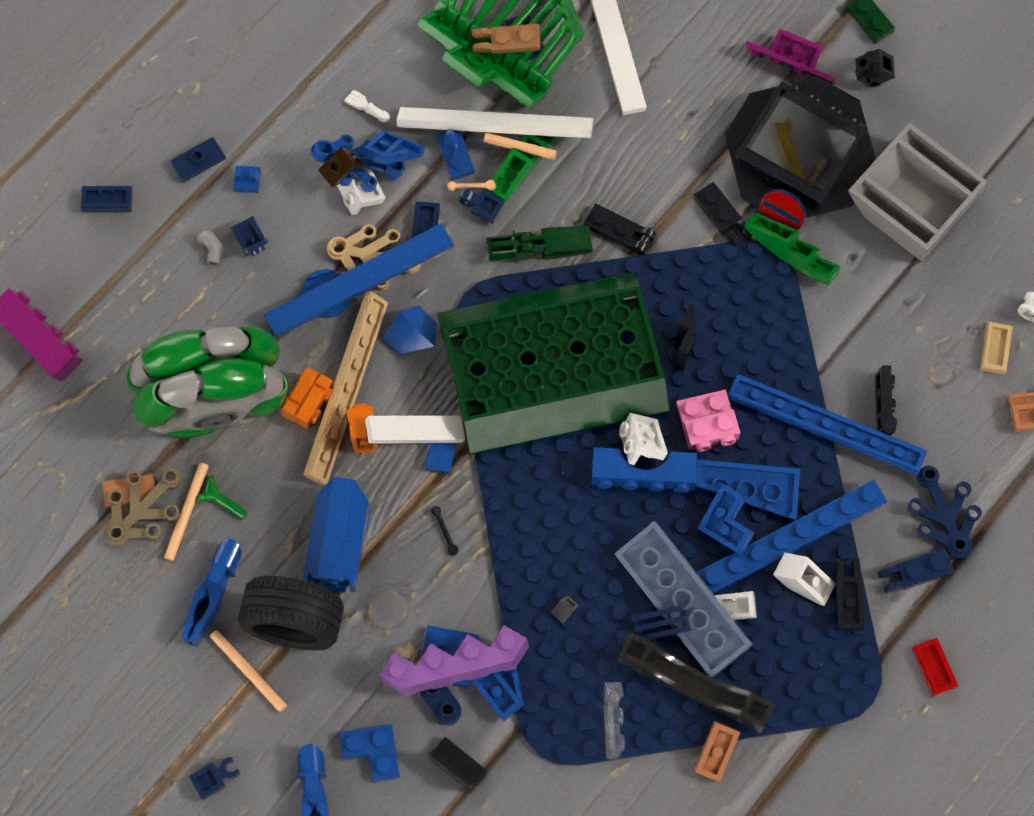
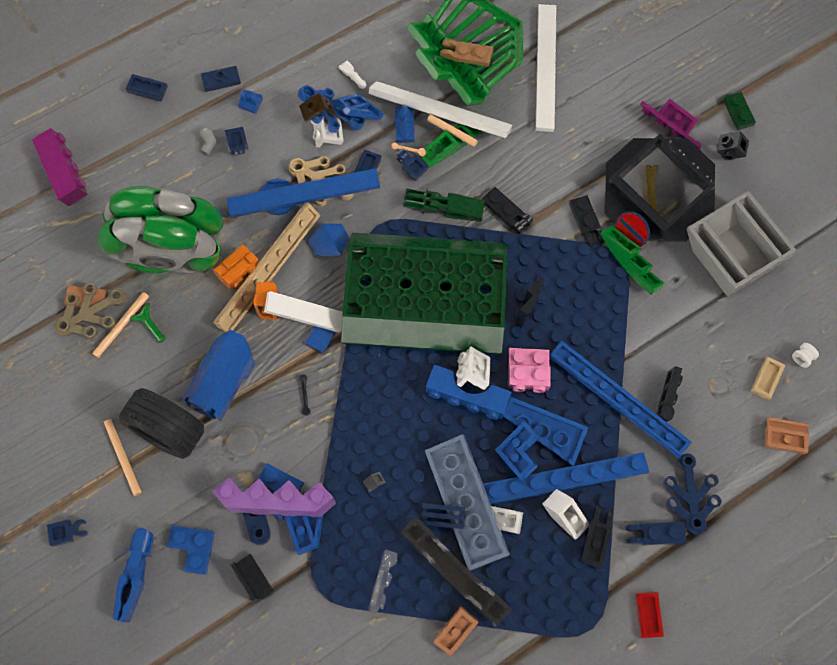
camera: 15 degrees right, 0 degrees up
blue arm [182,538,242,647] -> none

